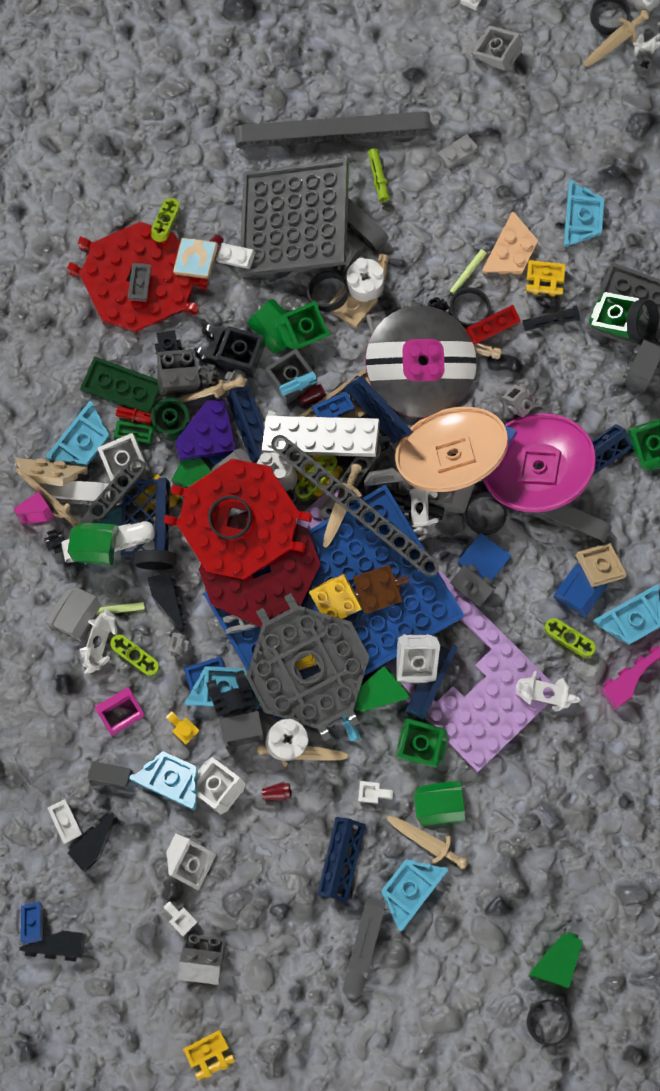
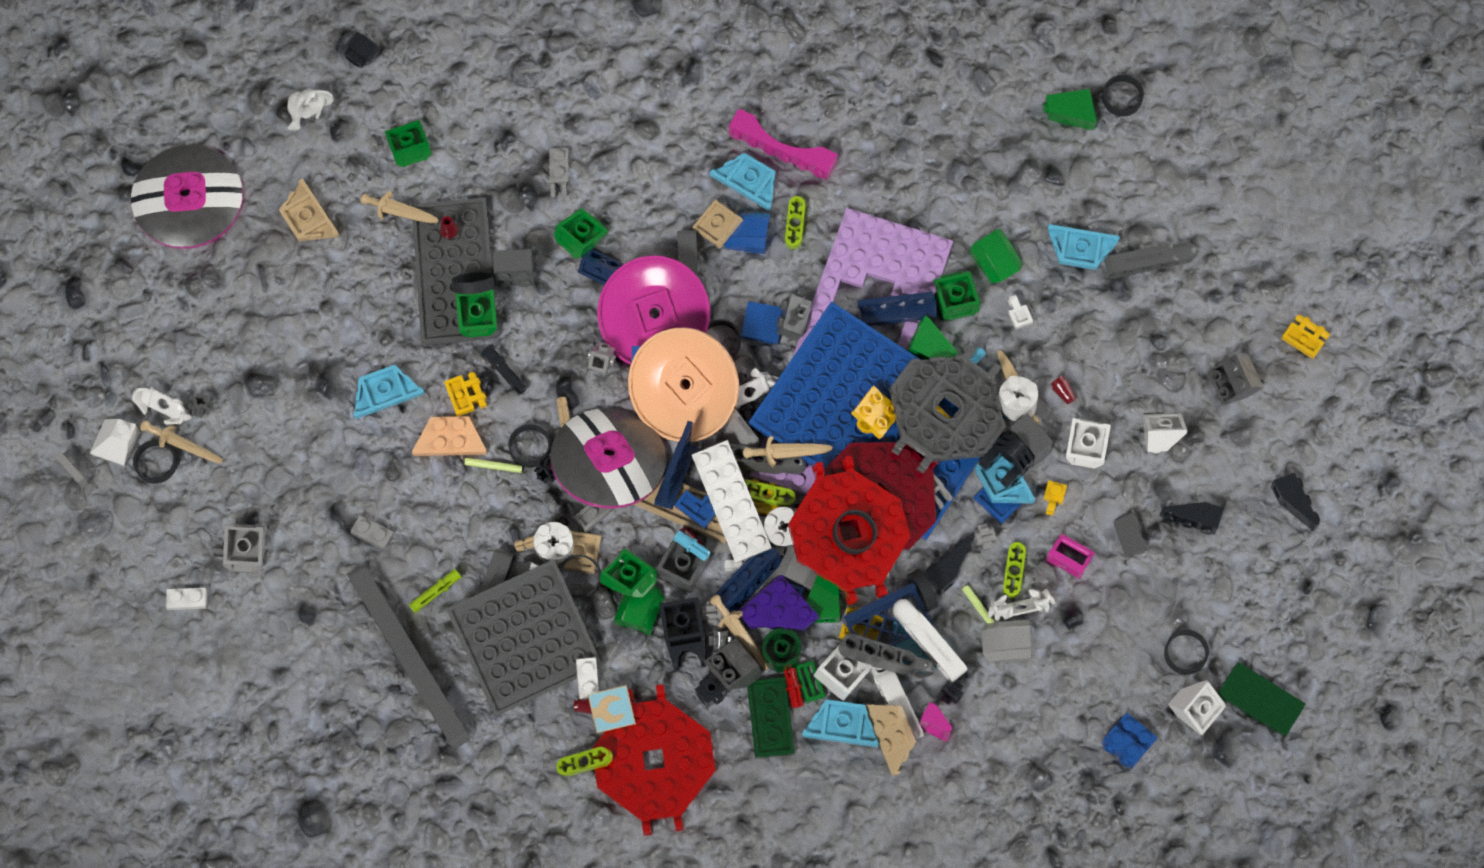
camera: 115 degrees left, 5 degrees down
tan sword [16,468,79,527] -> none
blue plate [20,902,43,944] -> none
white plate [47,799,83,844] -> none
green slope [67,523,119,566] -> none
dark grey plate [128,263,152,302] -> none
wing [129,751,198,811] -> none
white plate [164,902,197,936] -> none
dark grey beam [271,435,439,577] -> none
dark blue fence [317,817,366,903] -> none
reddish brown plate [353,564,411,614] -> none
tan sword [387,816,468,869] -> none
white slope [397,634,440,683] -> none
red plate [465,305,521,345] -> none
white piece [516,671,581,711] -> none

